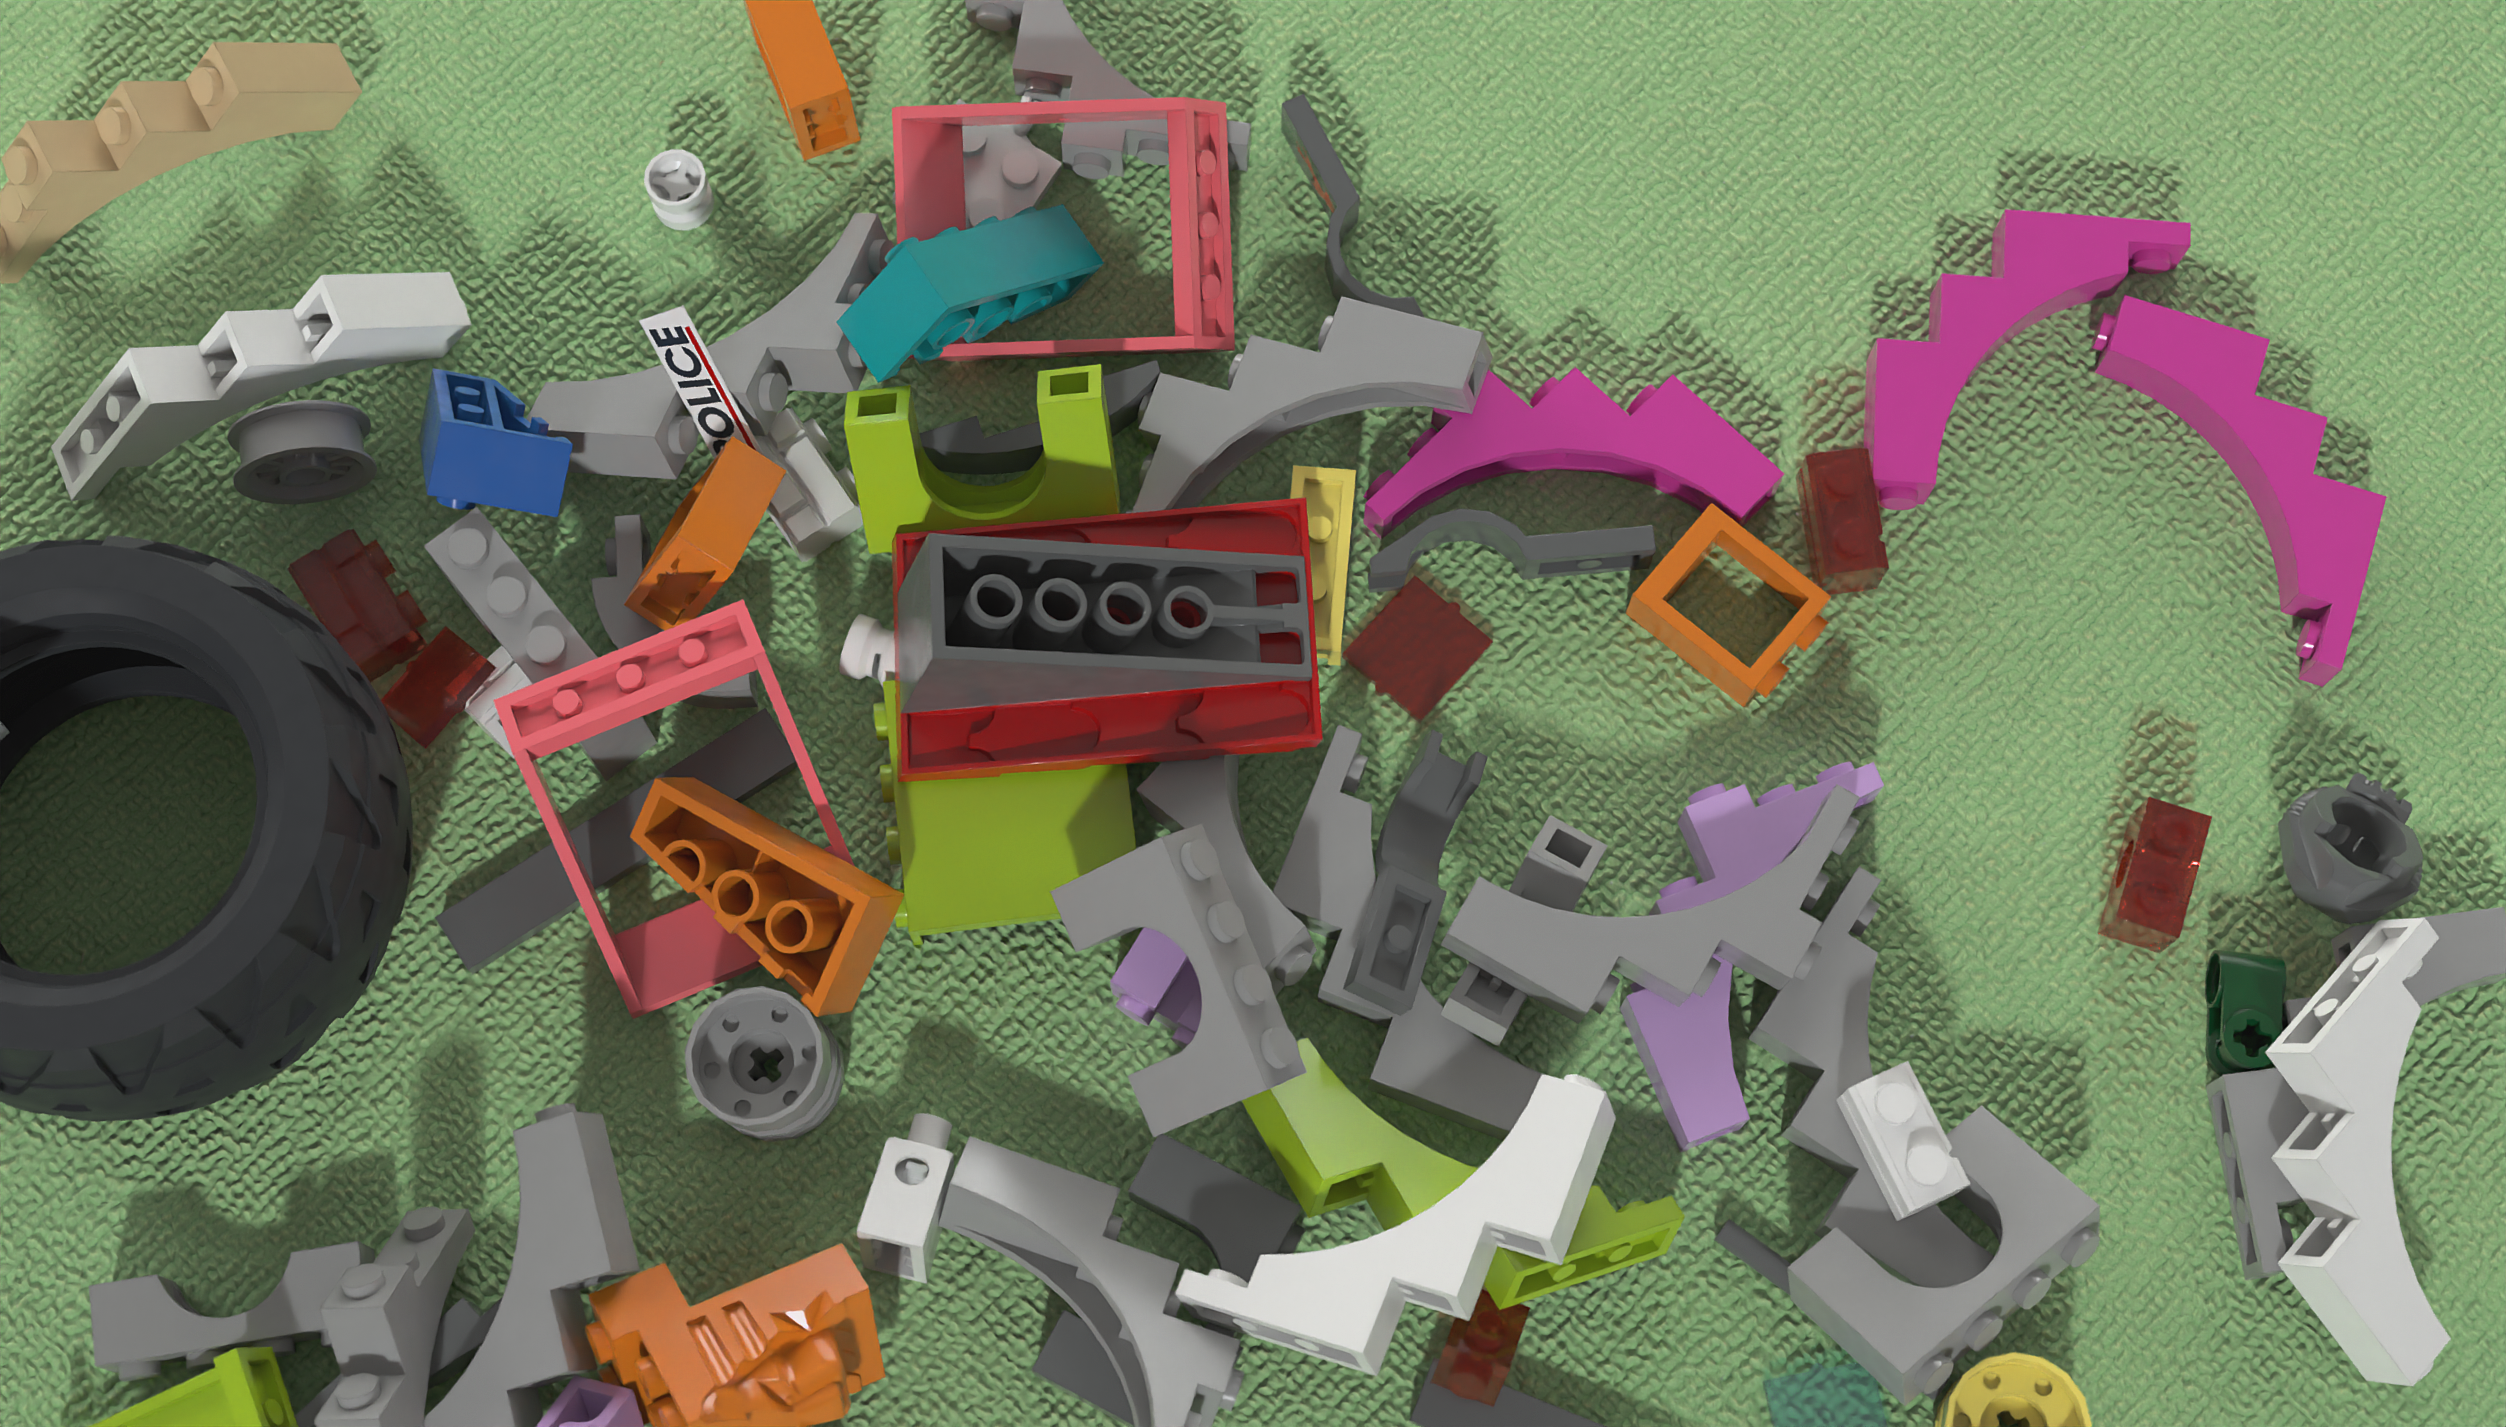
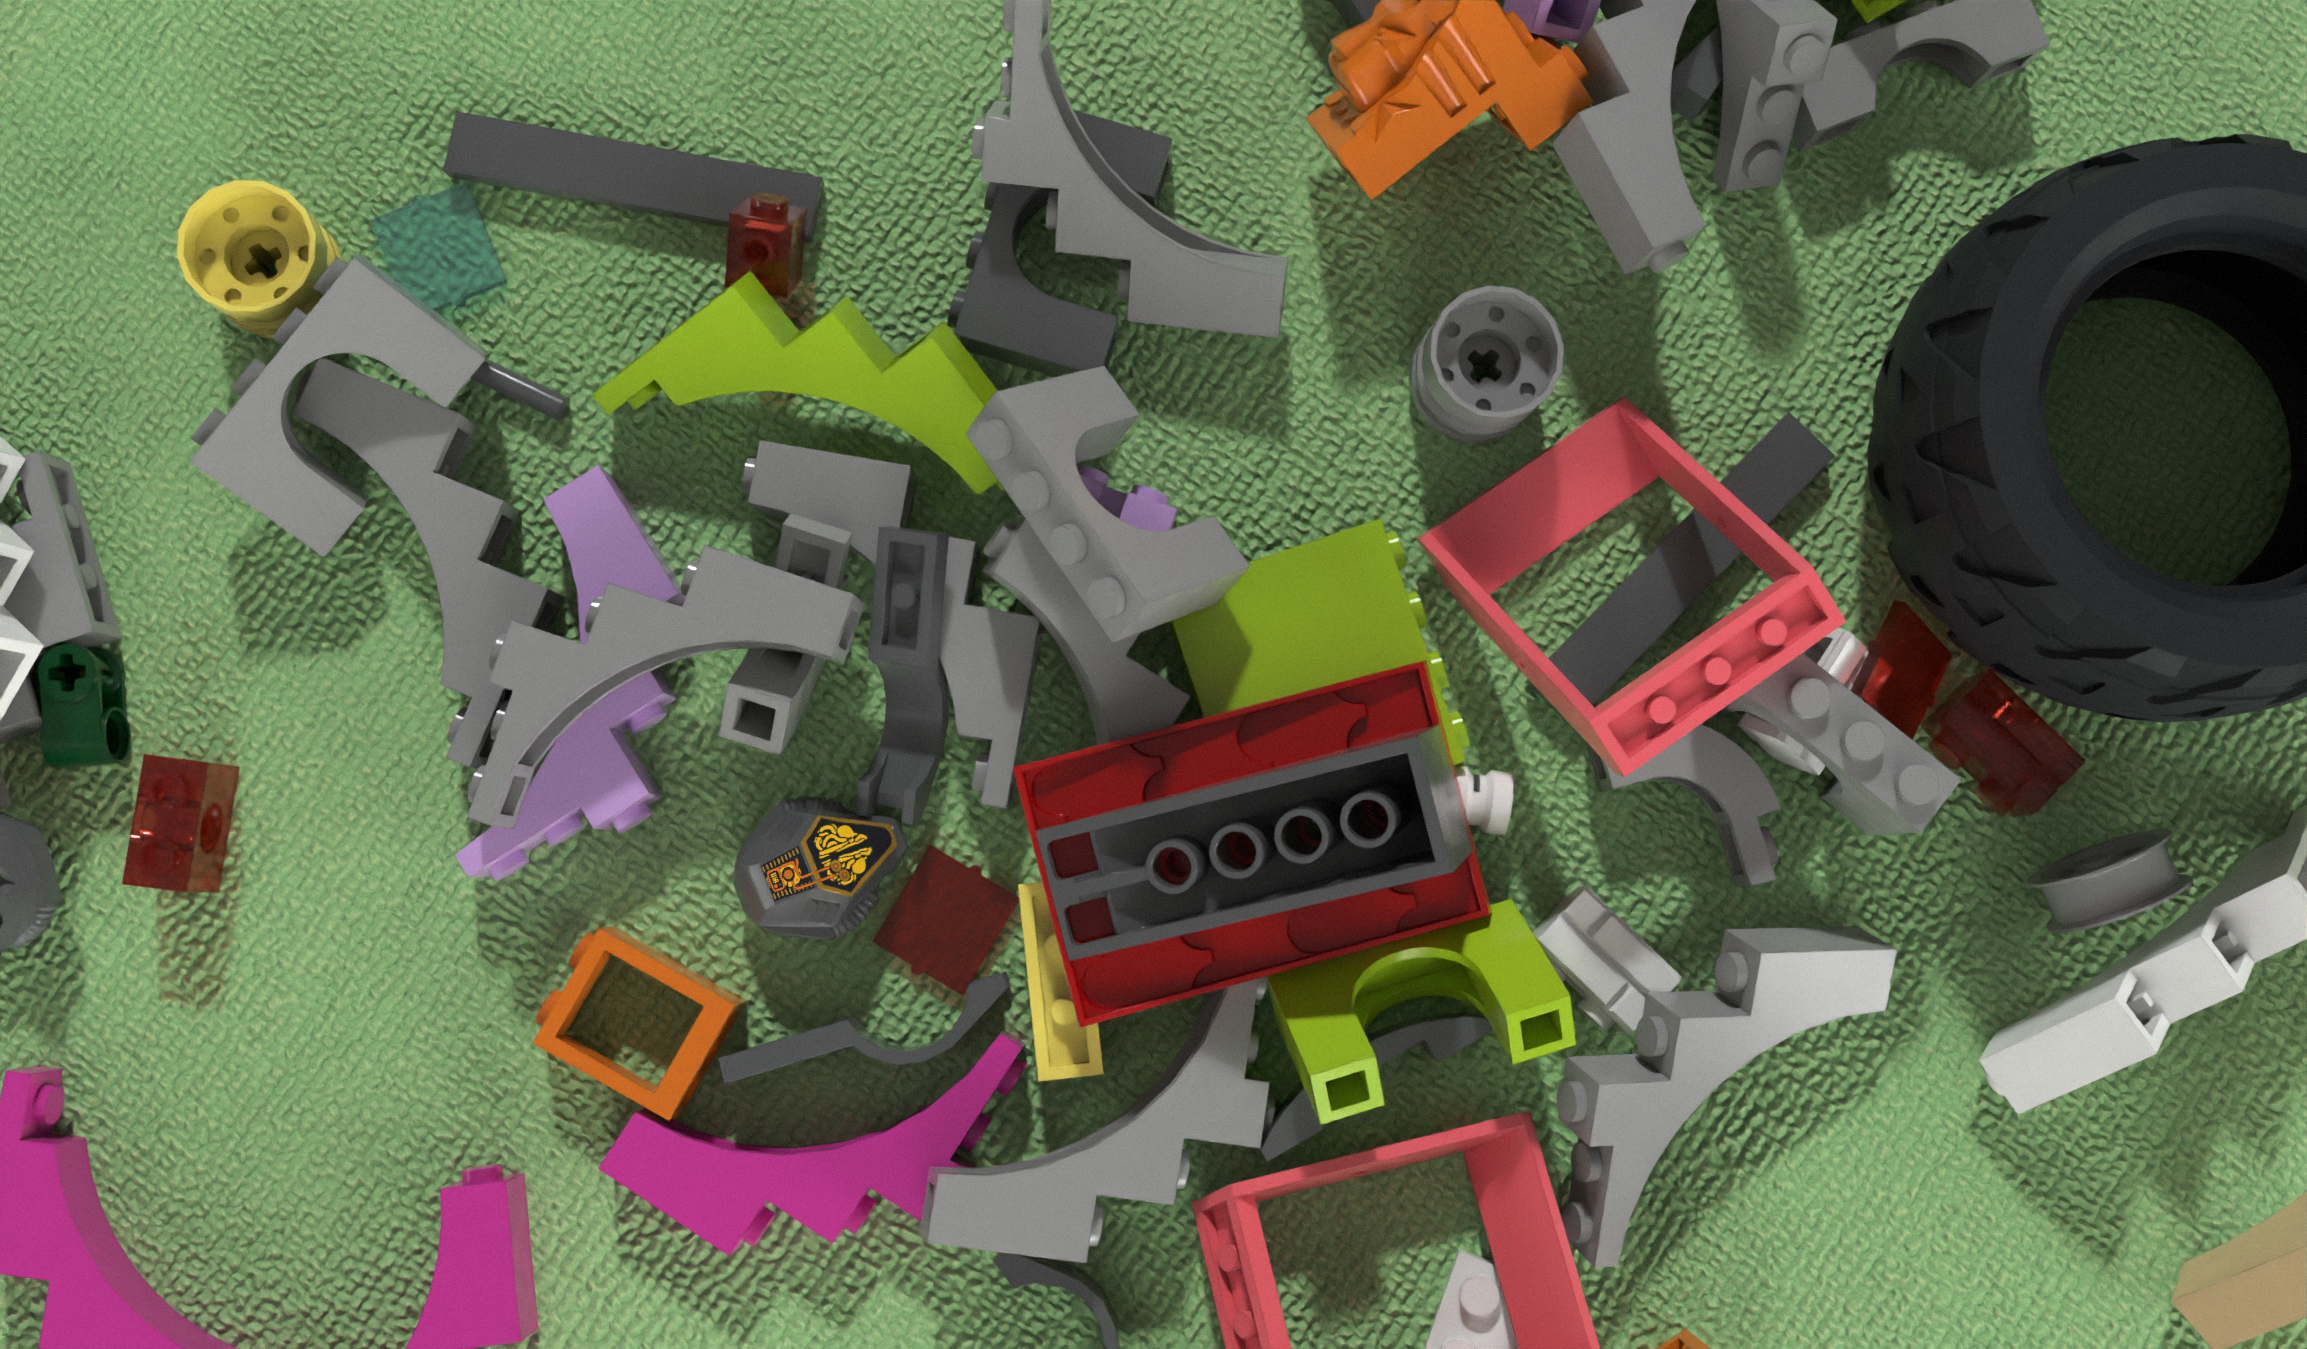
camera: 170 degrees right, 10 degrees up
blue wedge [419,368,573,517] -> none
orange window [624,436,786,631] -> none
orange wedge [630,777,905,1017] -> none
sticker [639,305,764,459] -> none
white wheel [644,149,714,231] -> none
teal wedge [836,204,1104,383] -> none
white torso [857,1113,955,1284] -> none
white arch [1175,1074,1616,1376] -> none
clear red brick [1796,448,1889,595] -> none
white brick [1836,1061,1970,1221] -> none
none -> dark grey helmet [733,796,909,940]

